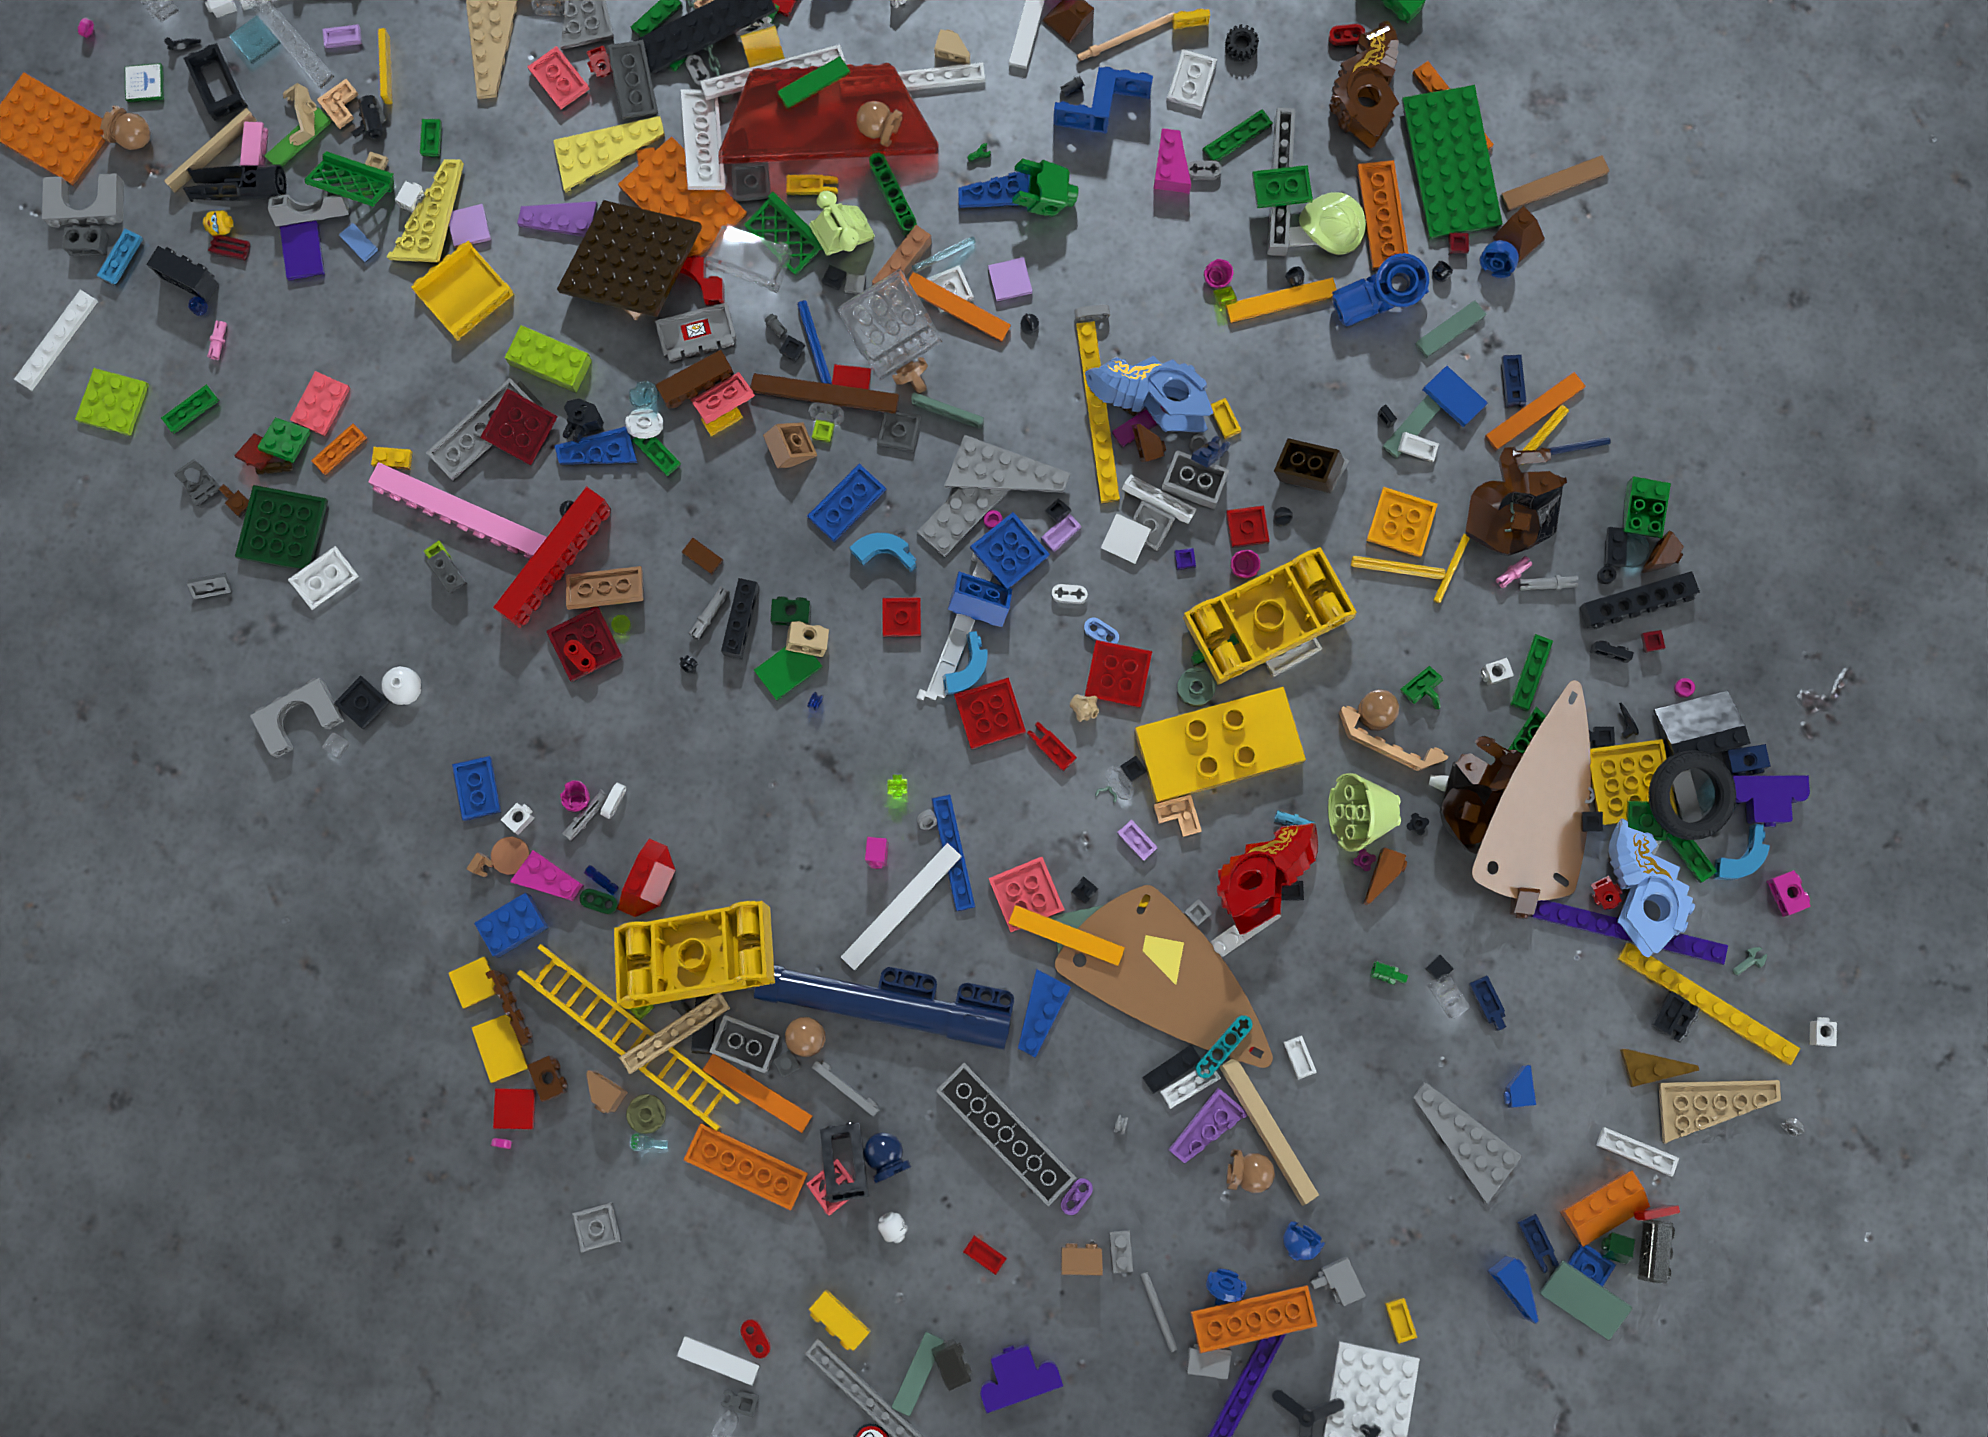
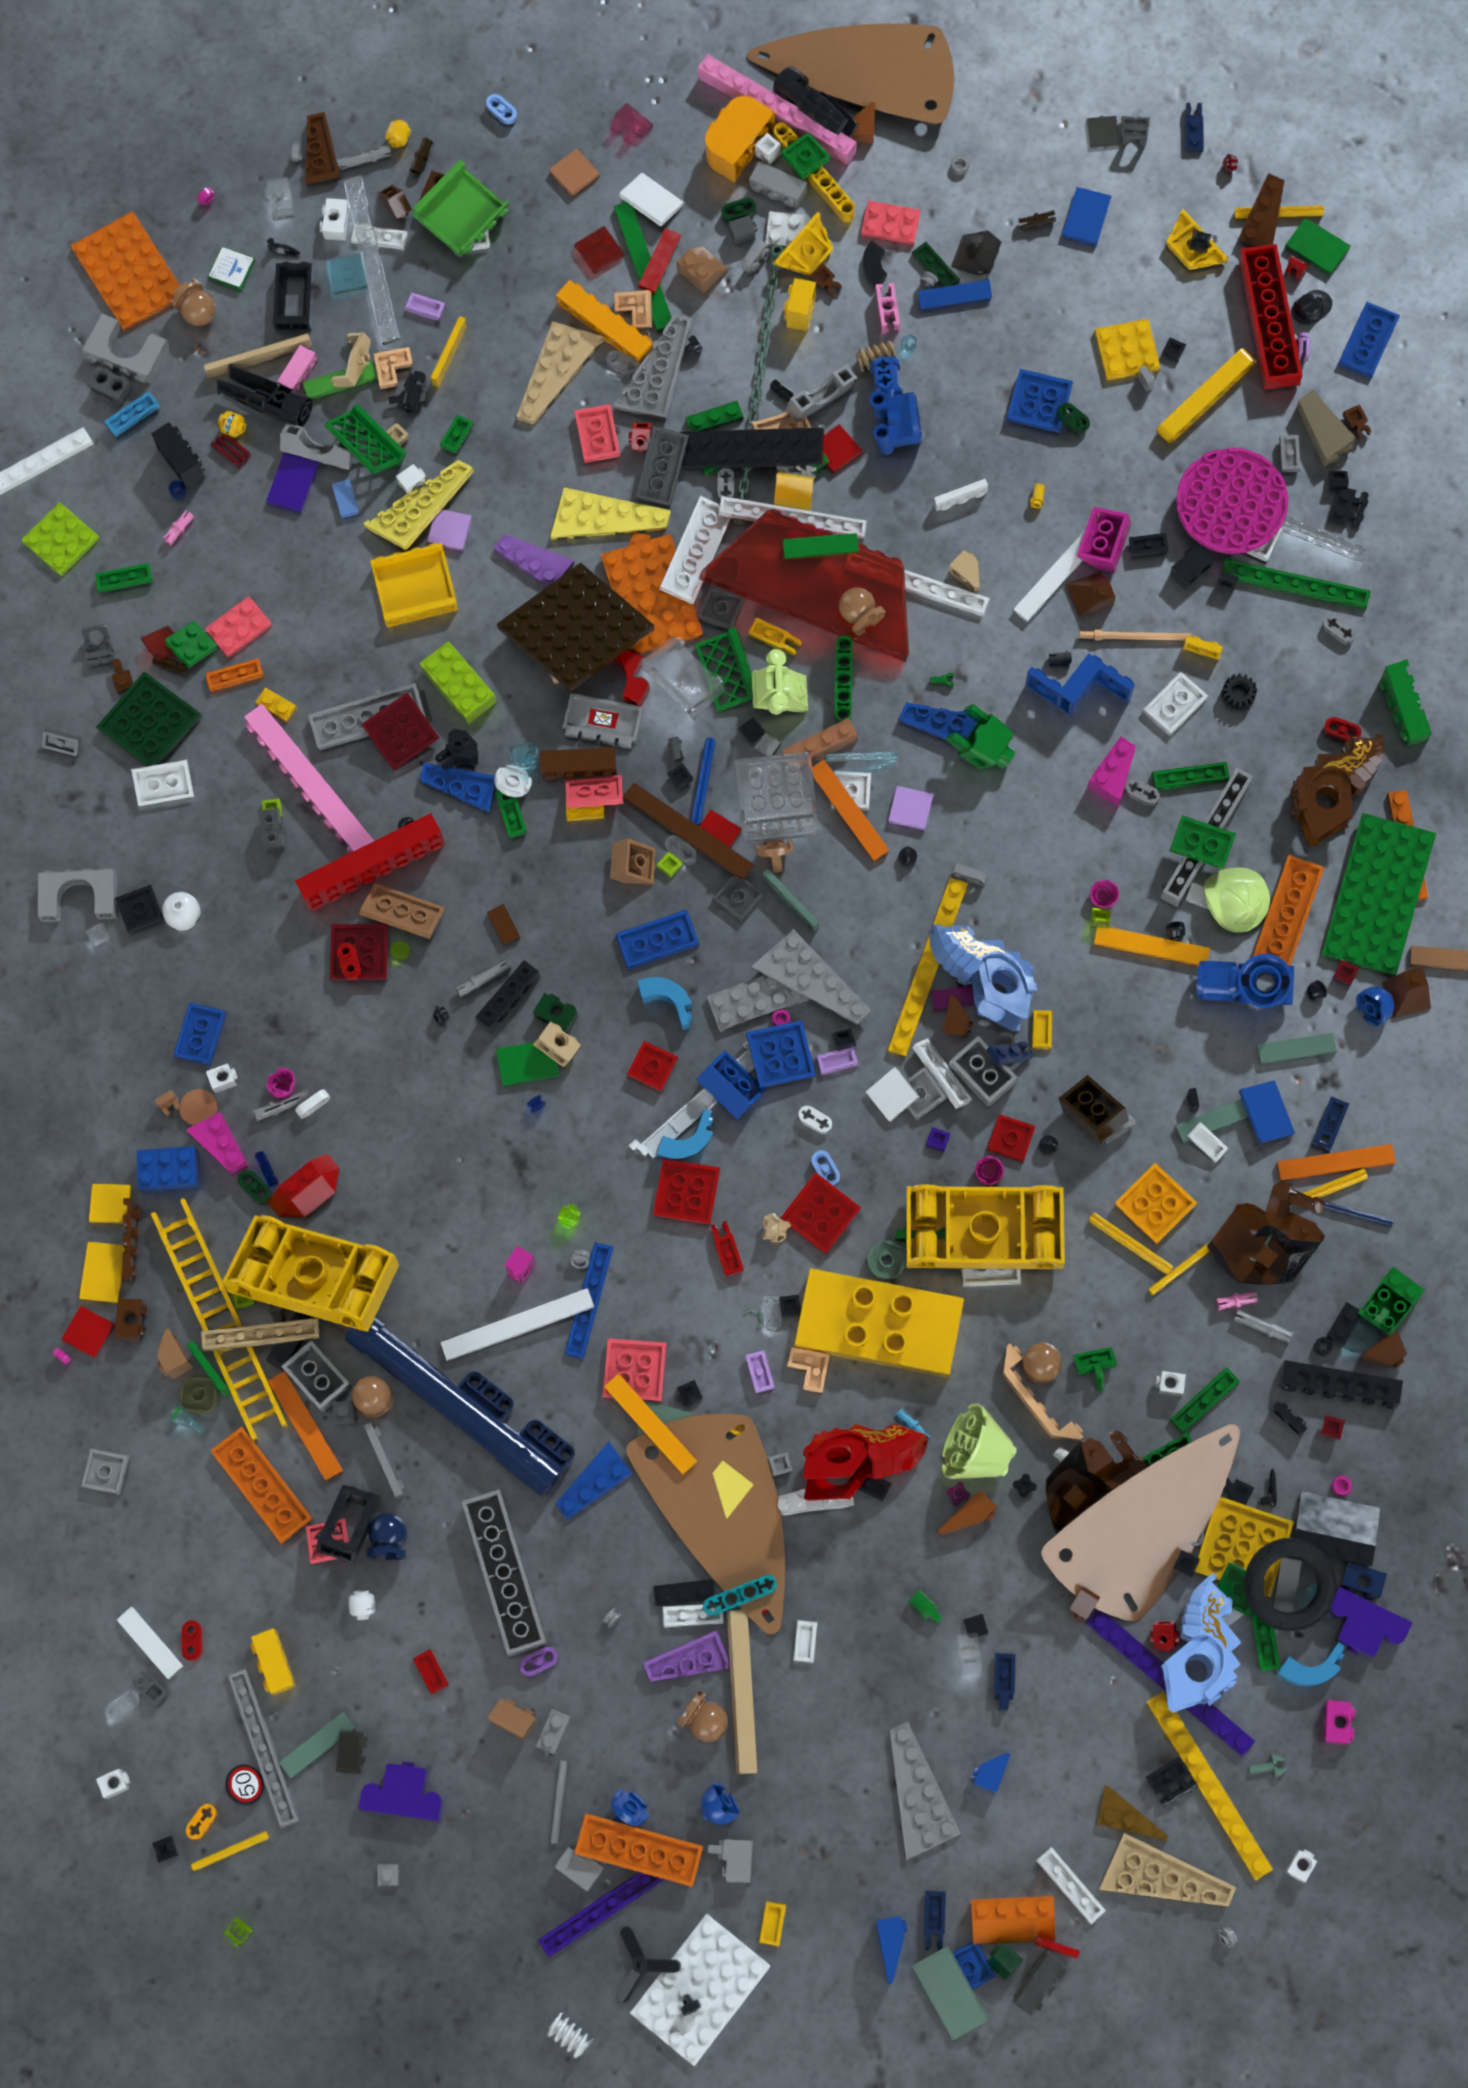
camera: 30 degrees right, 5 degrees down
none -> green tile [187,1340,231,1397]

